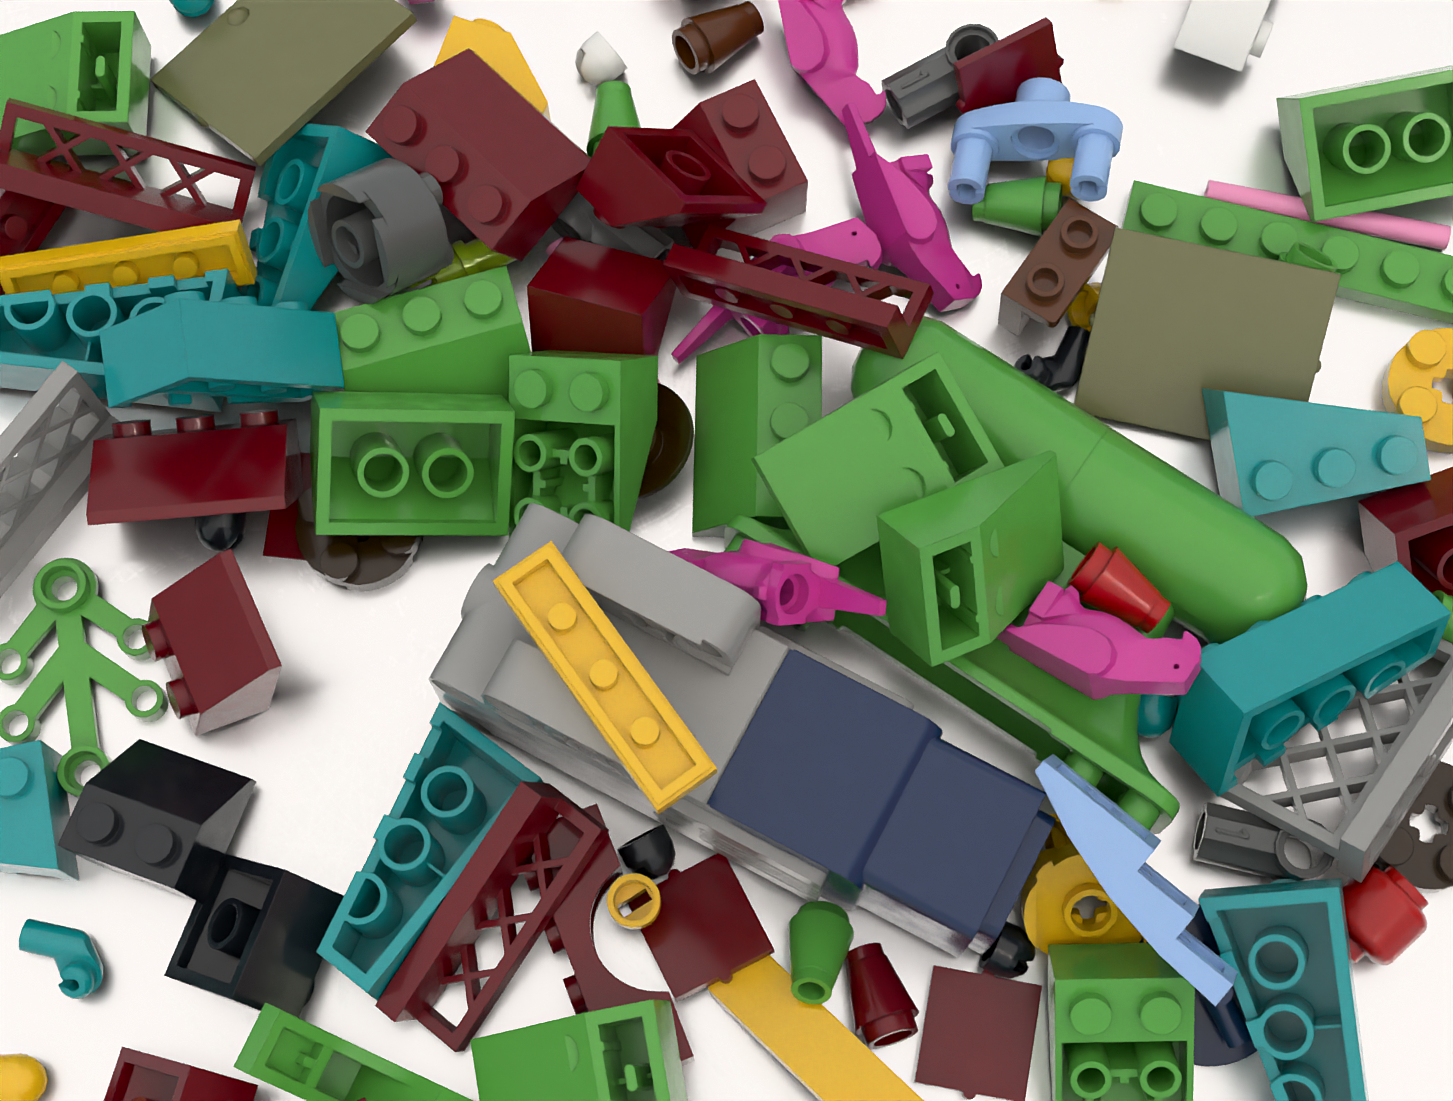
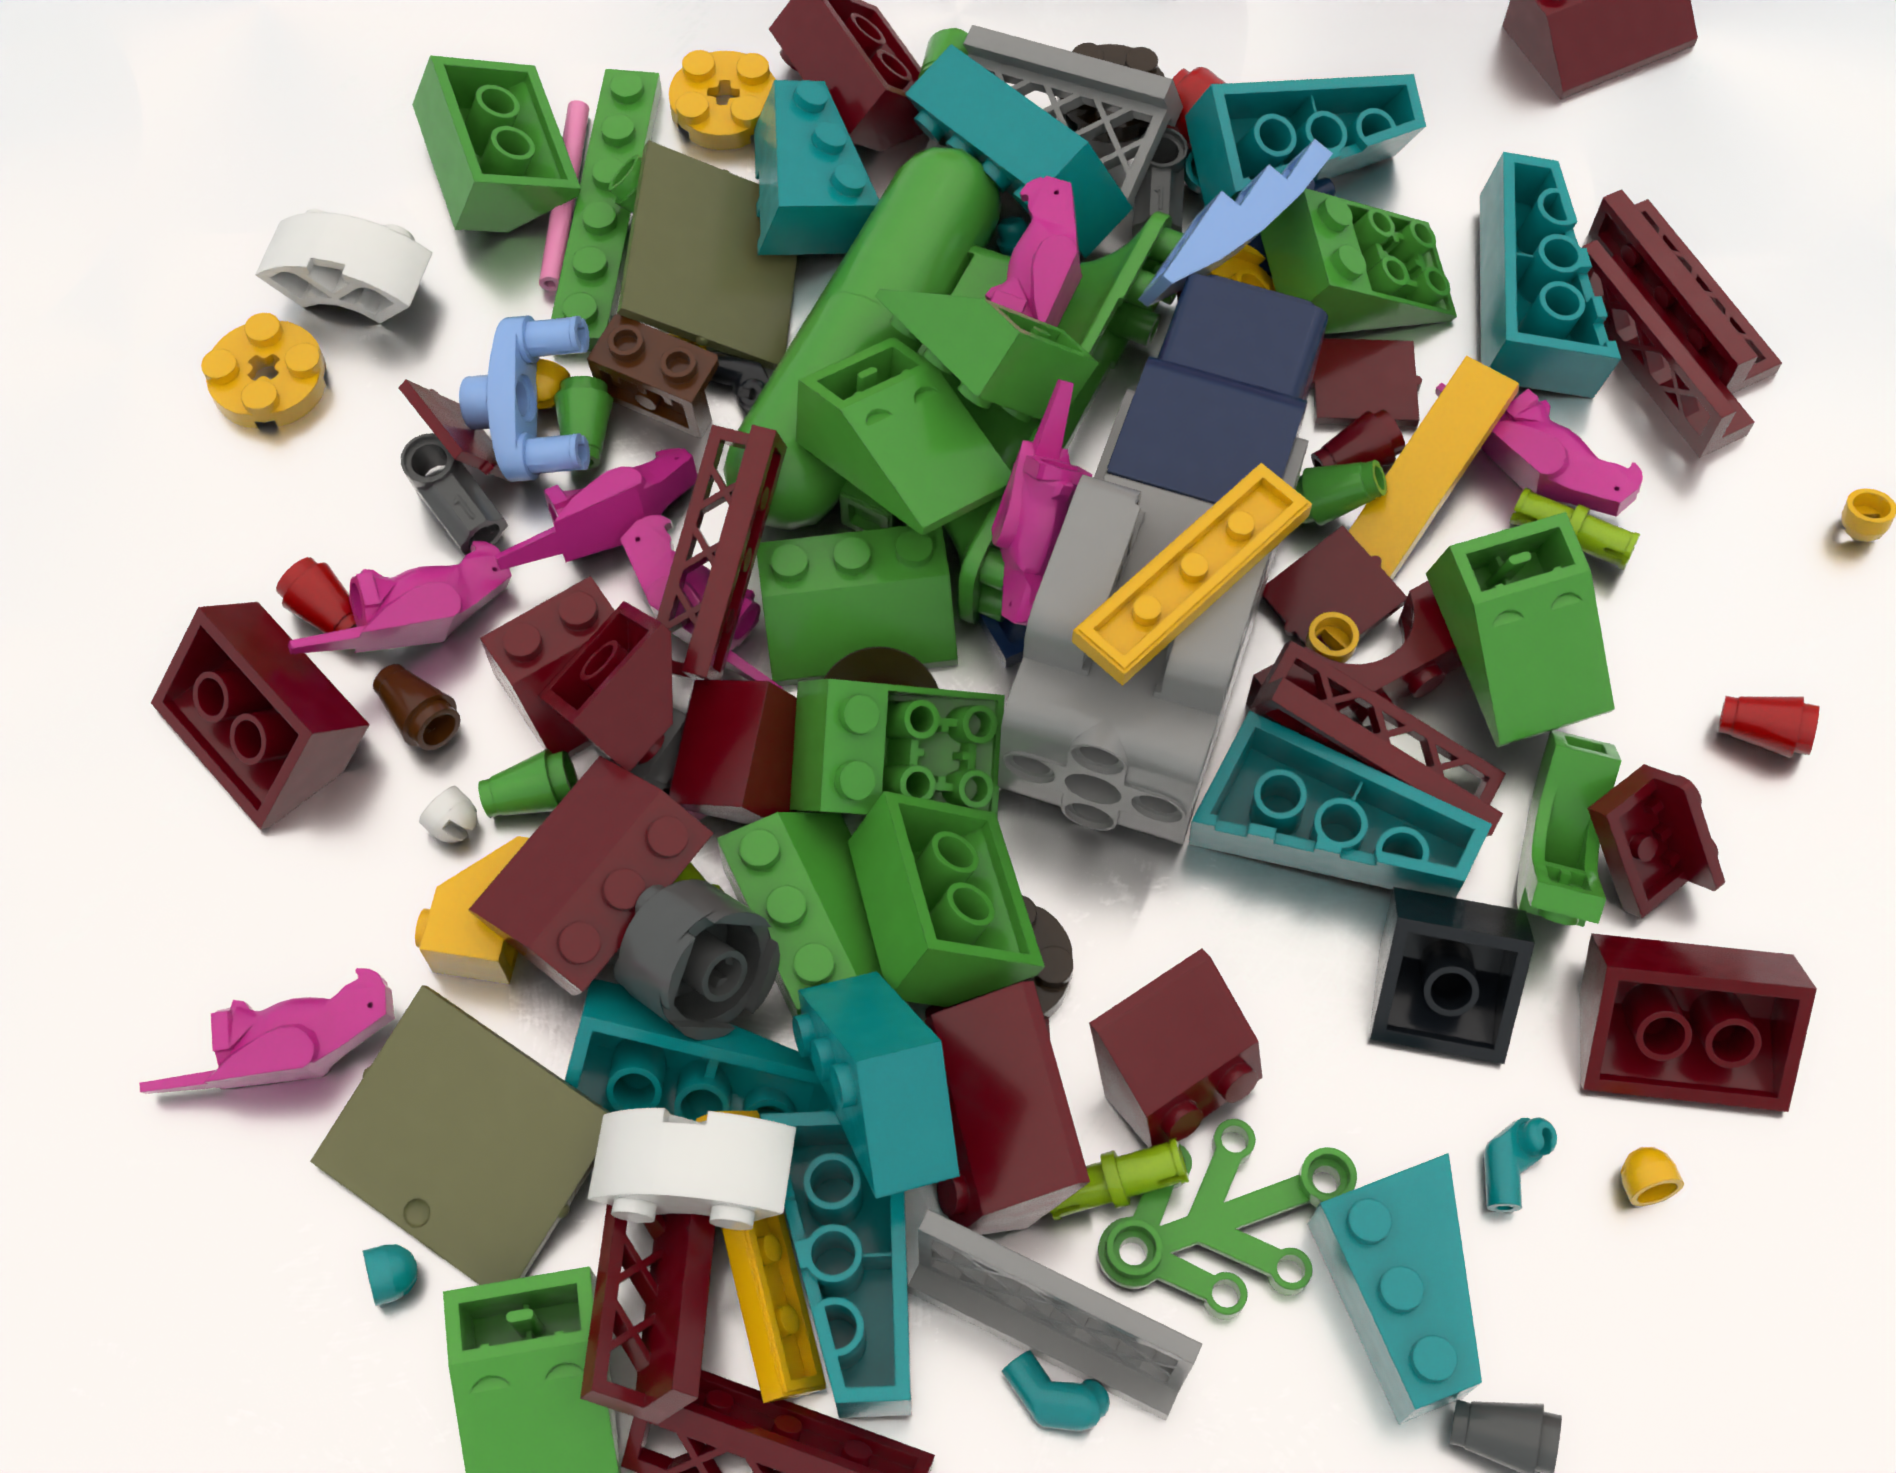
camera: 100 degrees left, 10 degrees down
black slope [58,739,256,904] -> none
black hinge [617,824,676,880] -> none
red cone [1067,542,1171,634] -> none
none -> white brick [587,1108,796,1230]
none -> lime pin [1050,1138,1189,1221]

